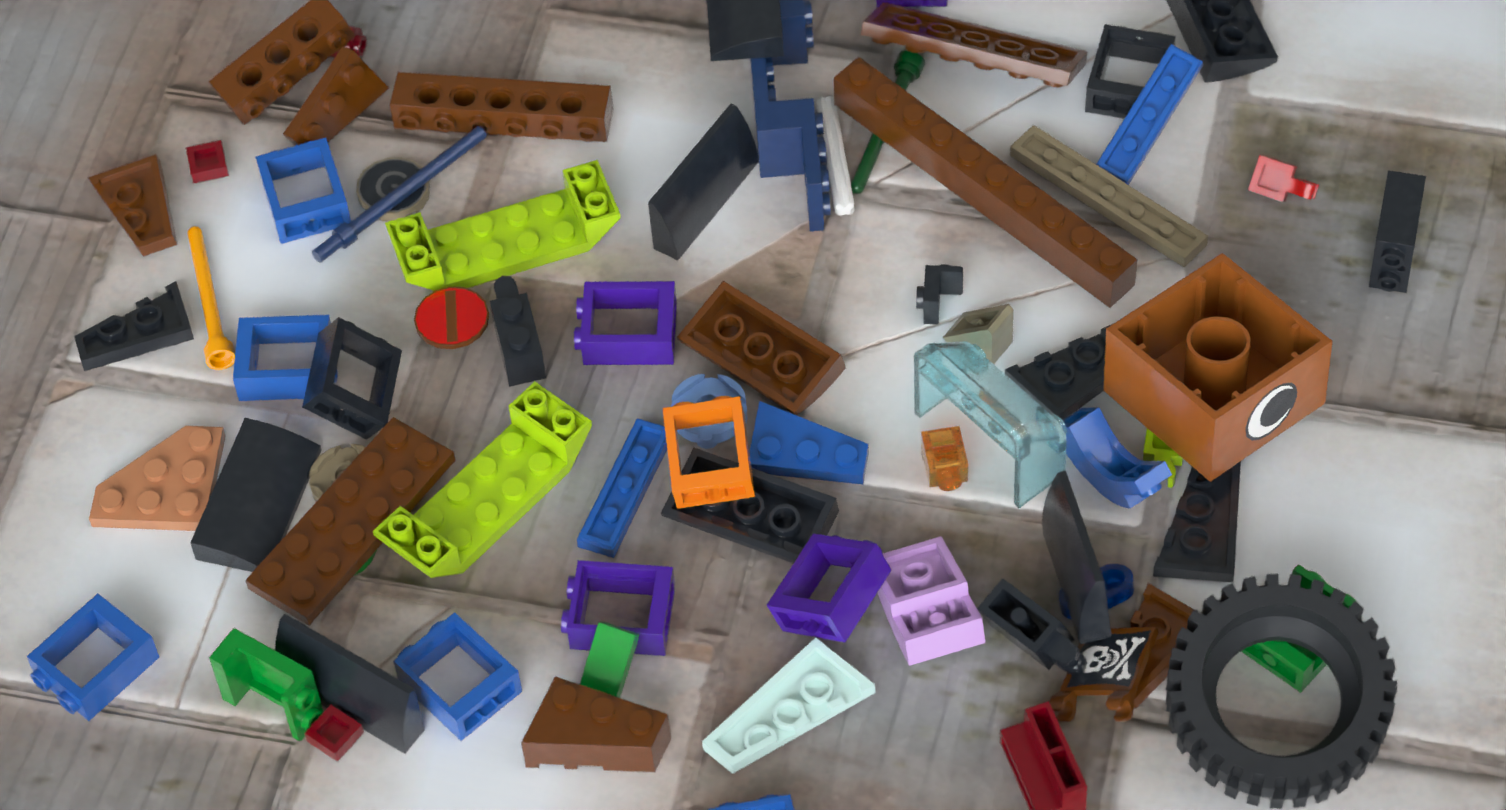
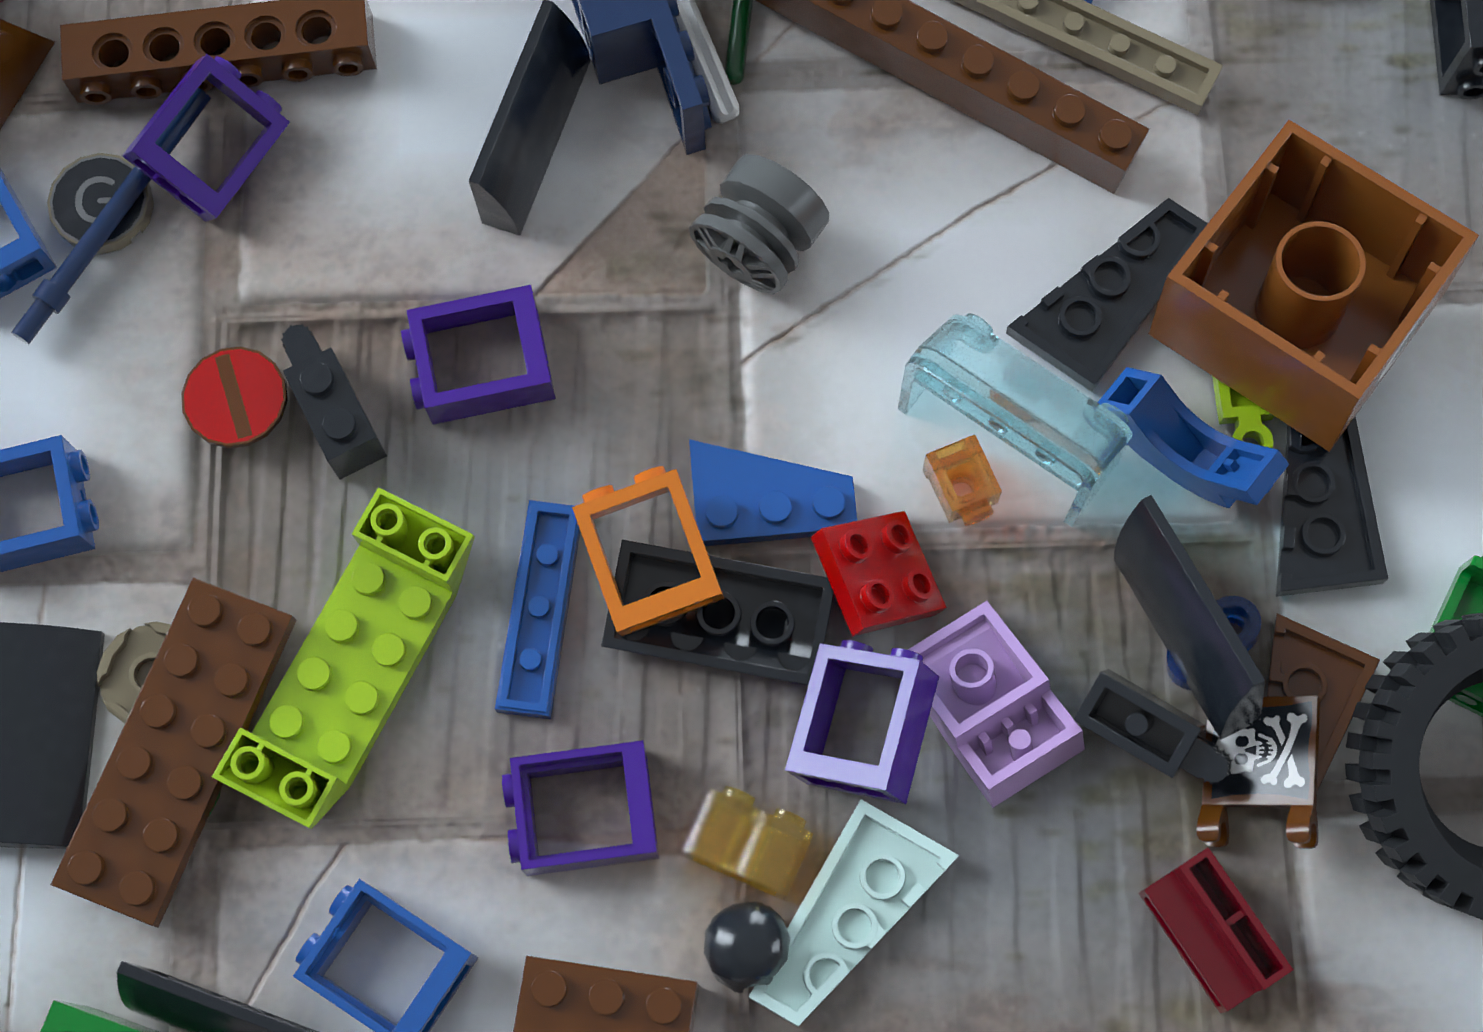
camera: 15 degrees left, 20 degrees up
black window [302,317,402,440] -> none
lime slope [385,160,621,291] -> none
green tile [580,622,640,698] -> none
medium blue plate [671,374,748,449] -> none
reddish brown slope [677,281,846,415] -> none
black bracket [916,264,963,325] -> none
dark tan slope [942,304,1013,367] -> none
none -> dark purple window [122,54,290,222]
none -> clear yellow brick [683,786,814,901]
none -> dark grey wheel [689,154,829,294]
none -> black hair [704,902,790,993]
none -> red plate [811,511,947,637]

